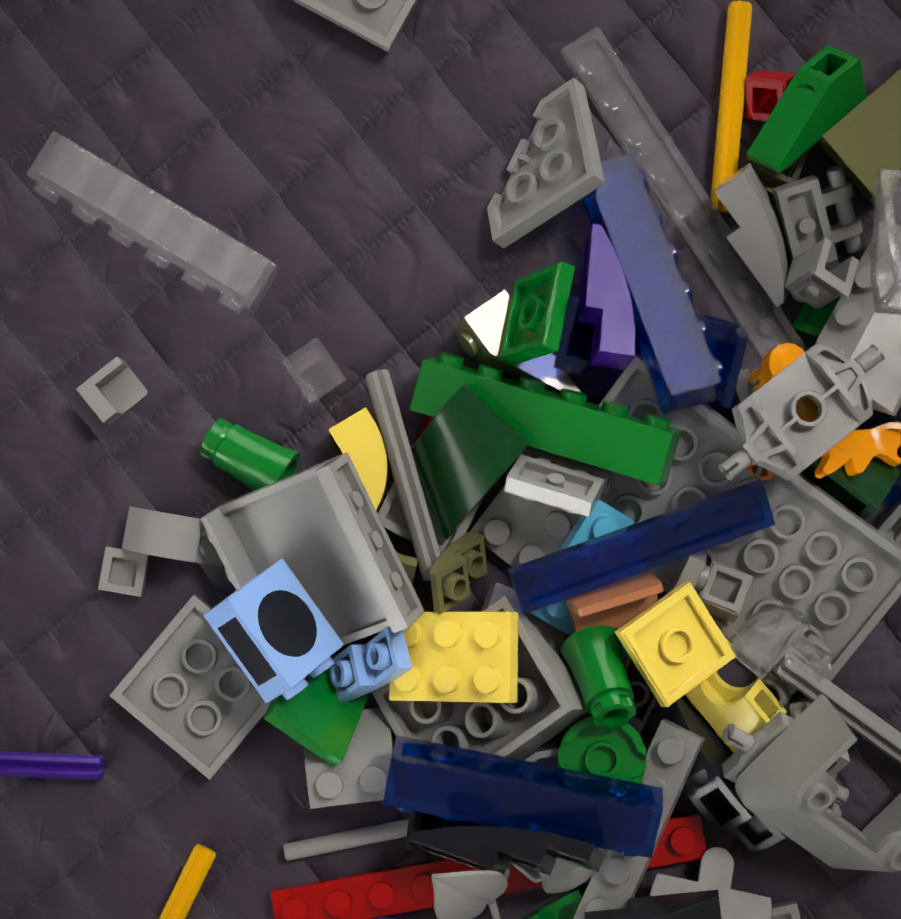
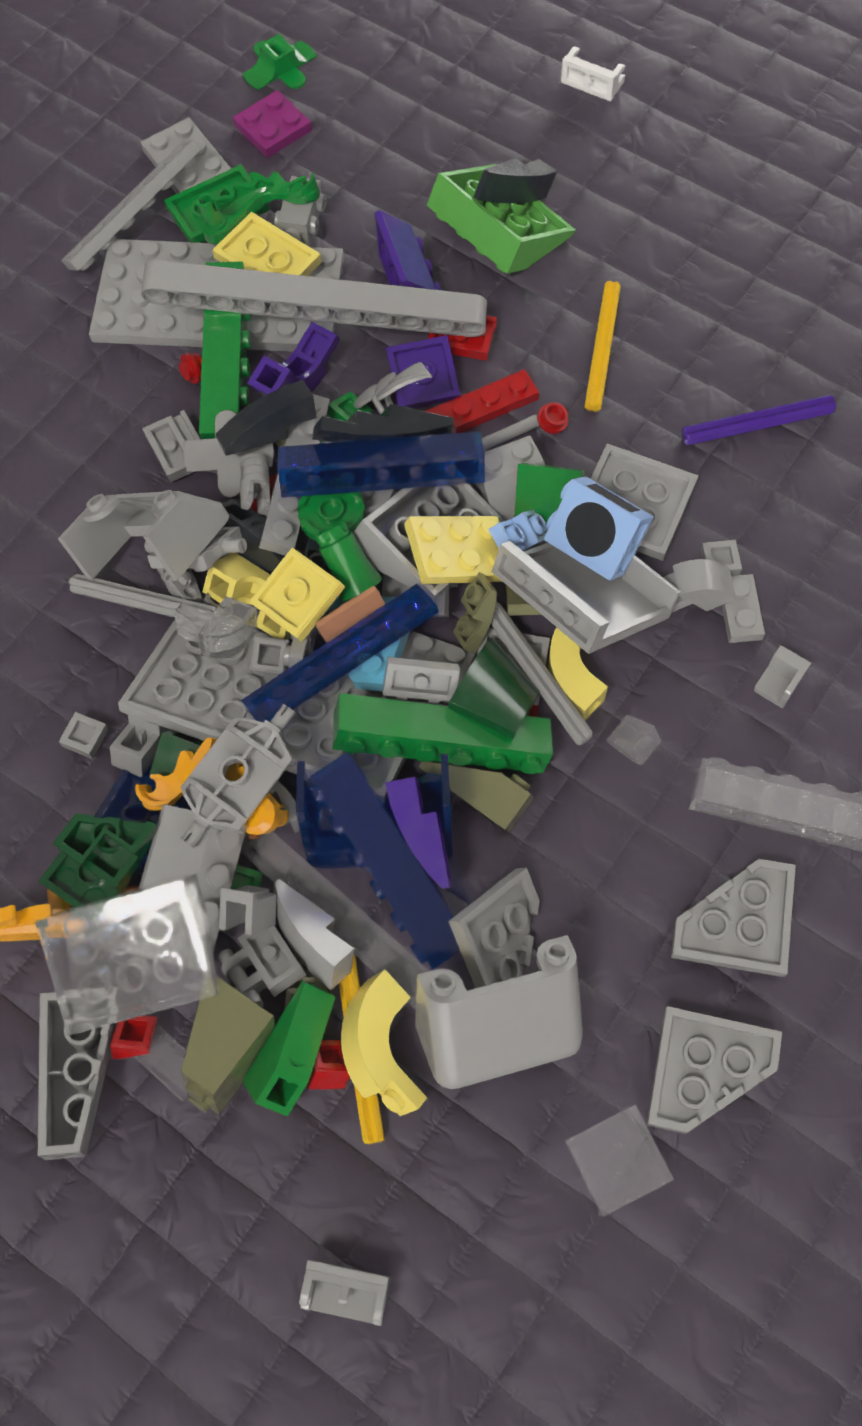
camera: 165 degrees right, 20 degrees down
green plant [200,418,301,491] -> none
green tile [499,261,575,366] -> none
none -> light grey hinge [239,453,270,515]
none -> light yellow arch [341,969,427,1116]
none -> light grey windscreen [415,935,583,1089]
none -> red plate [537,402,568,434]
none -> light grey plate [671,859,796,977]
none -> light grey plate [722,574,765,643]

